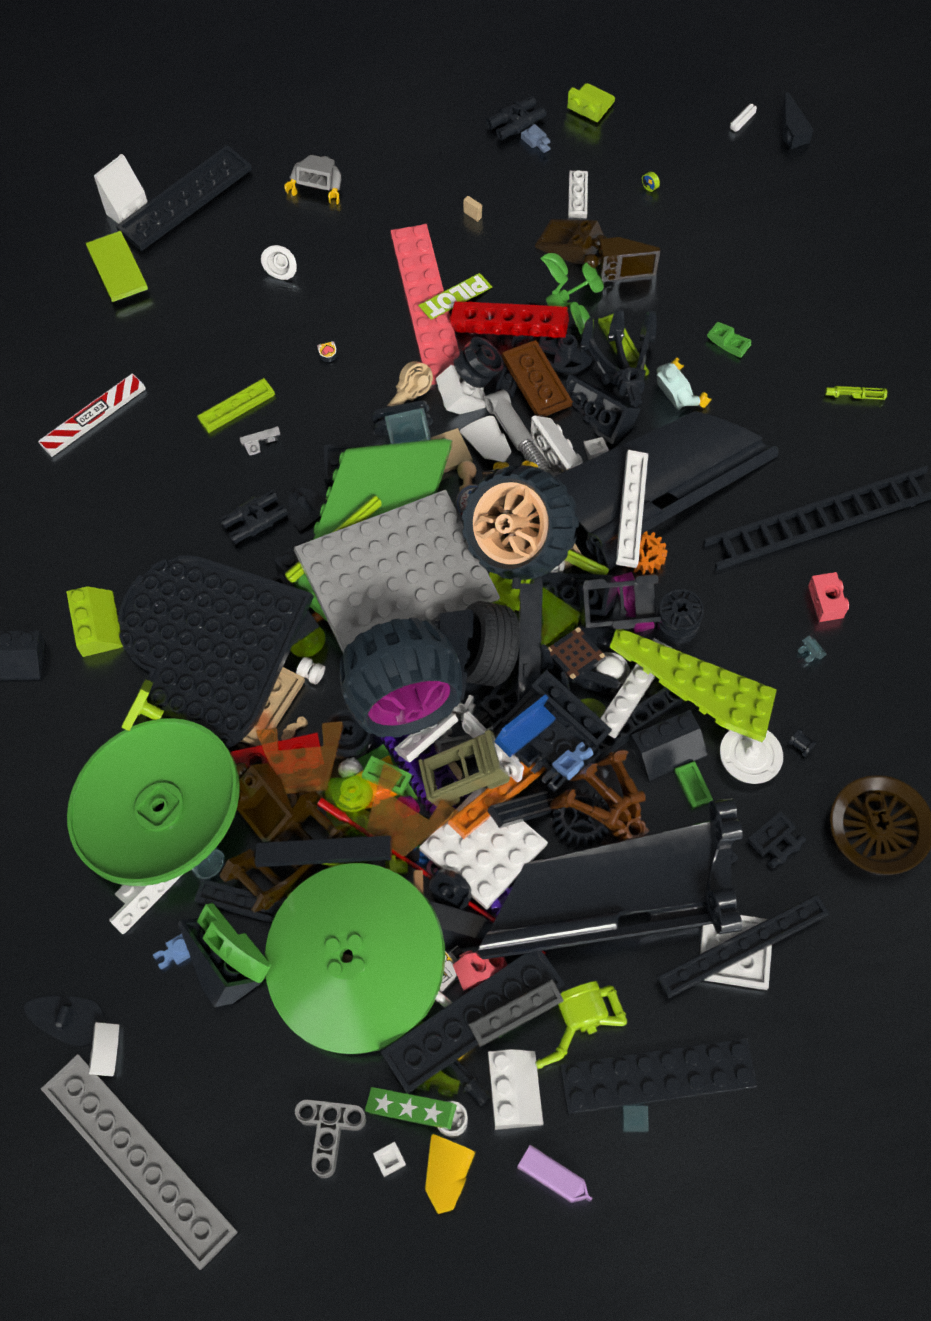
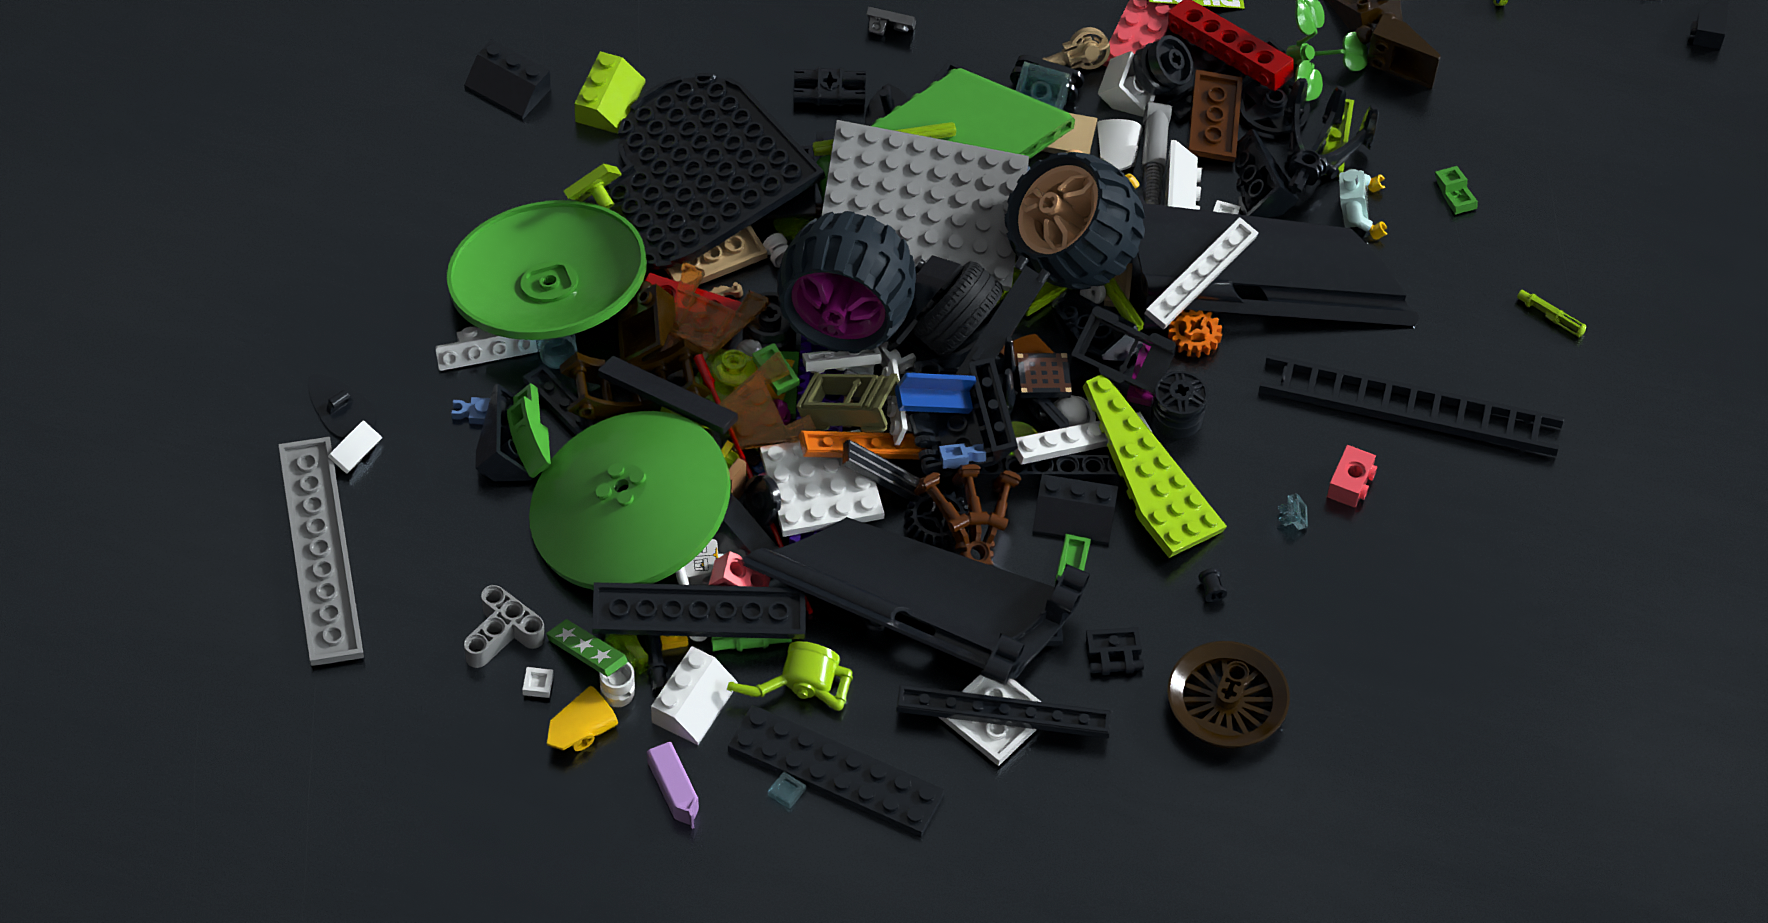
camera: 30 degrees right, 10 degrees down
dark grey tile [468,980,564,1047] -> none
clear neon green arch [541,588,580,647] -> none
white piece [720,730,783,784] -> none

